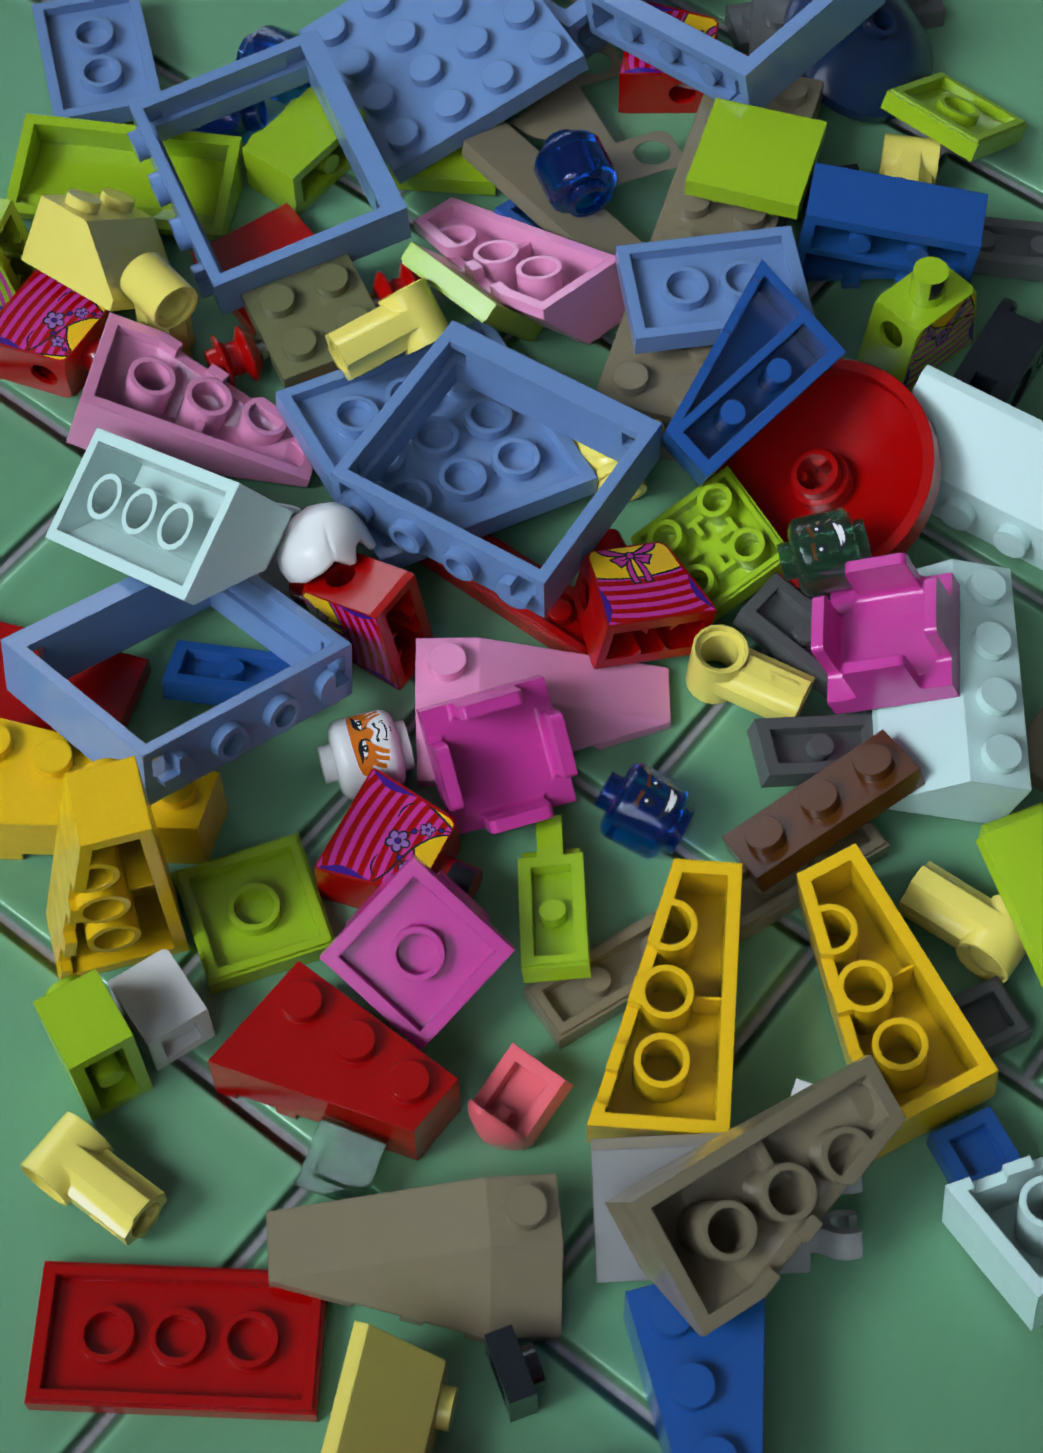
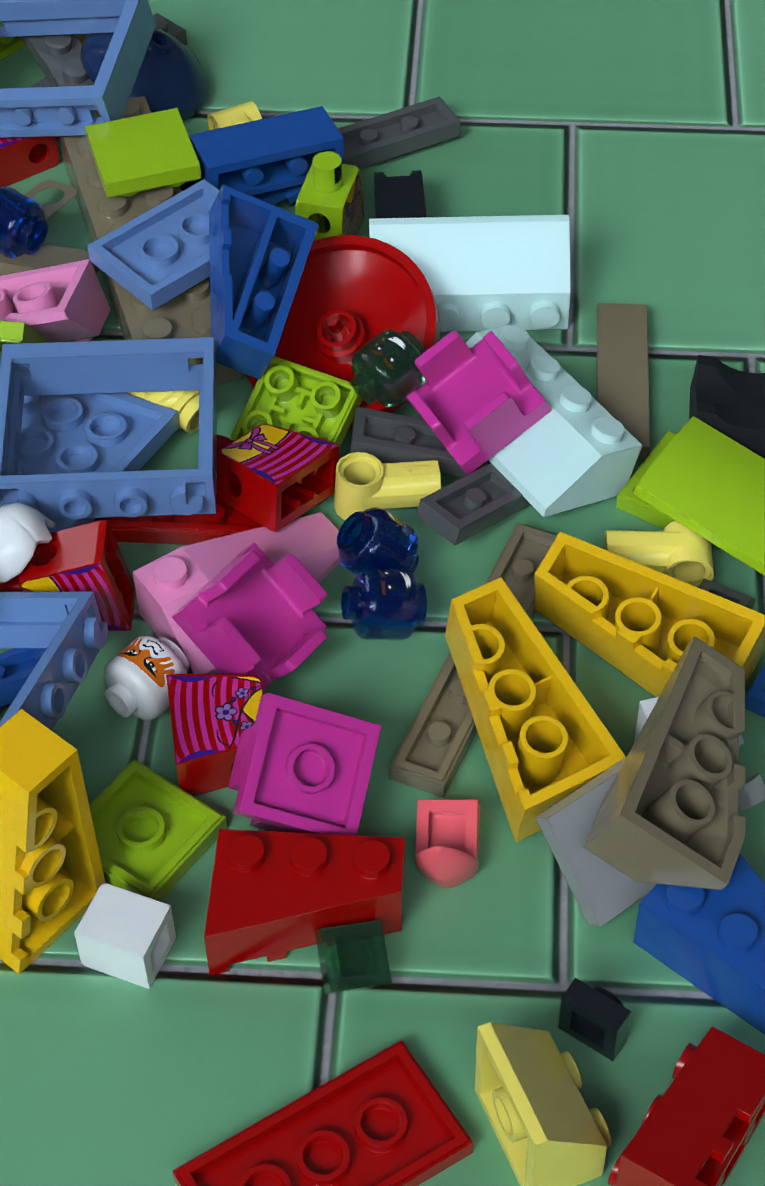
camera: 35 degrees left, 10 degrees down
light yellow piece [20,1112,167,1246] -> none
lime brick [32,968,153,1121] -> none
dark tan wedge [266,1174,563,1343] -> none
lime hinge [517,814,591,983] -> none
reddish brown plate [722,730,925,893] -> none
lime tile [880,72,1028,162] -> none
none -> clear blue head [336,507,419,589]

